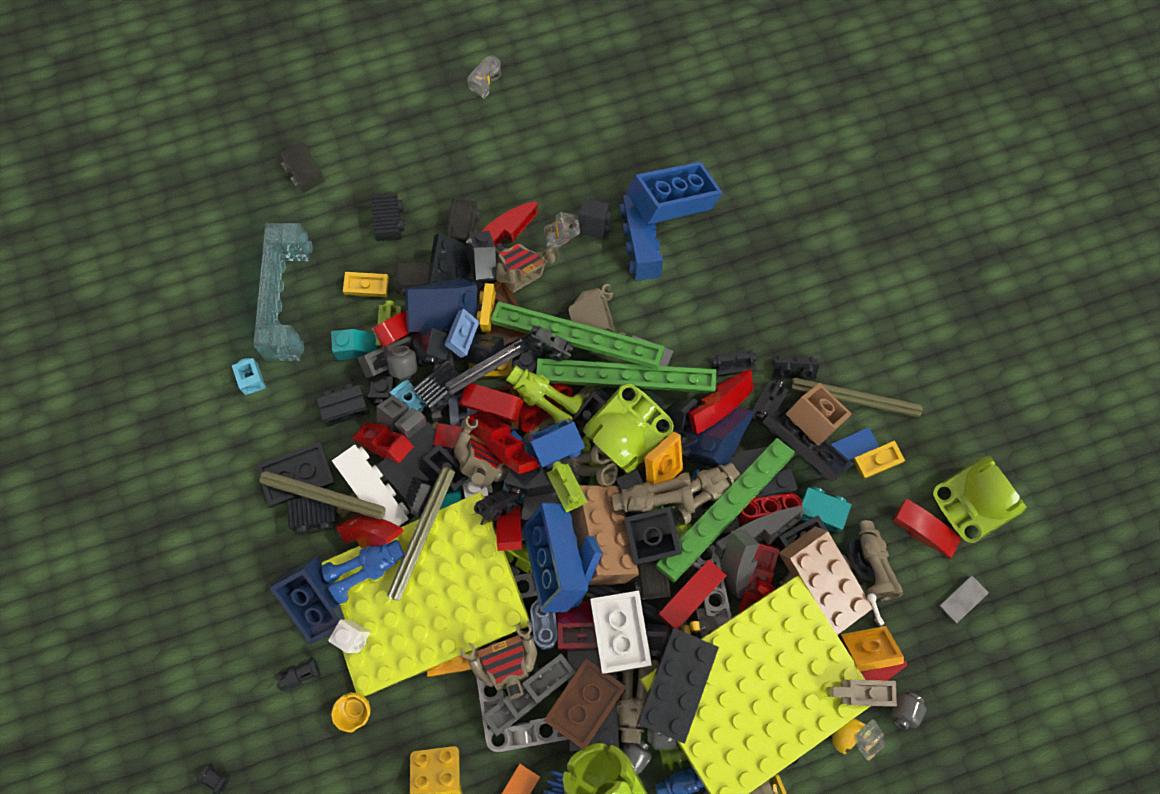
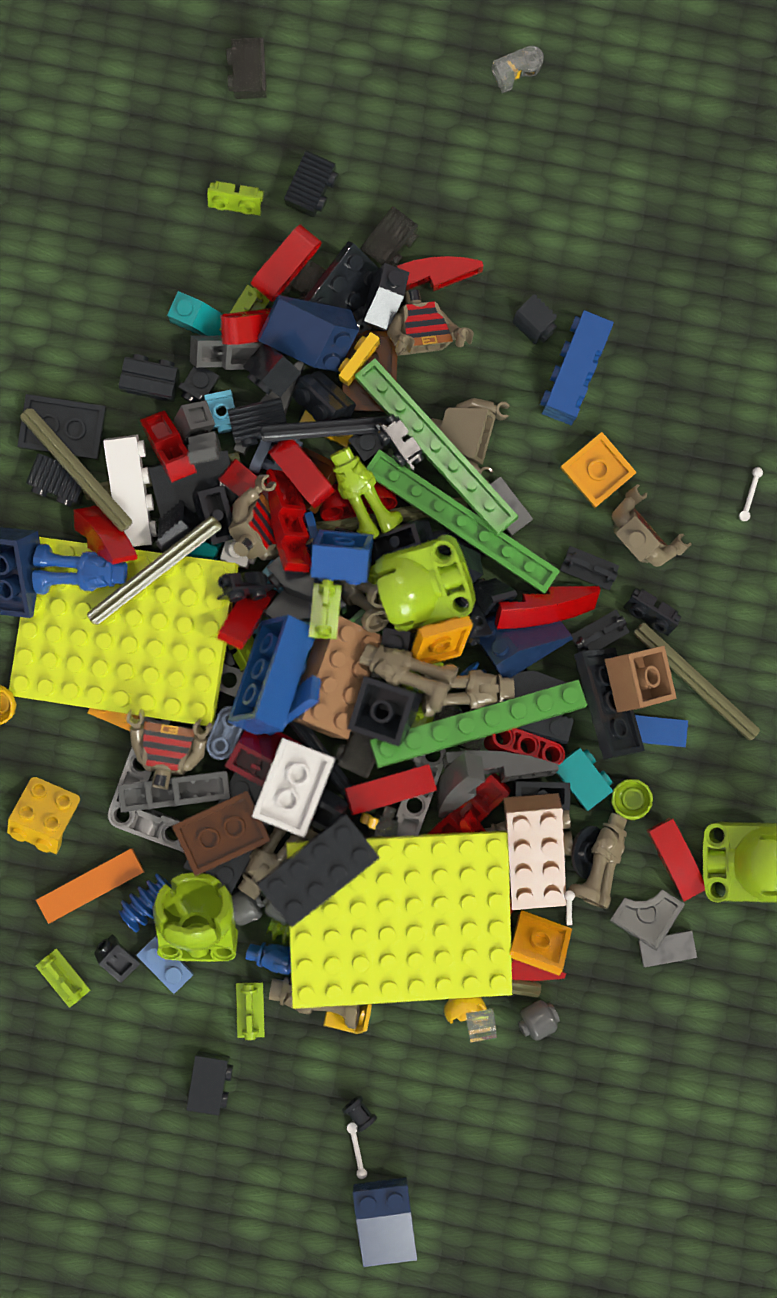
camera: 30 degrees right, 15 degrees up
medium azure brick [232,358,266,396] -> none
clear light blue plate [254,223,313,361] -> none
white brick [328,620,370,653] -> none
yellow plate [343,272,389,297] -> none
dark grey head [387,346,418,381] -> none
medium blue plate [445,309,479,358] -> none
clear leg [544,212,580,247] -> none
blue brick [626,161,723,225] -> none
dark tan hinge [827,680,897,706] -> none
yellow plate [853,441,905,480] -> none
none -> lime hinge [208,181,264,215]
none -> red beam [251,224,322,302]
none -> light orange plate [560,432,637,508]
none -> tile [610,890,685,951]
none -> lime hair [611,779,653,820]
none -> dark tan torso [612,484,691,567]
none -> white hinge [739,467,763,522]

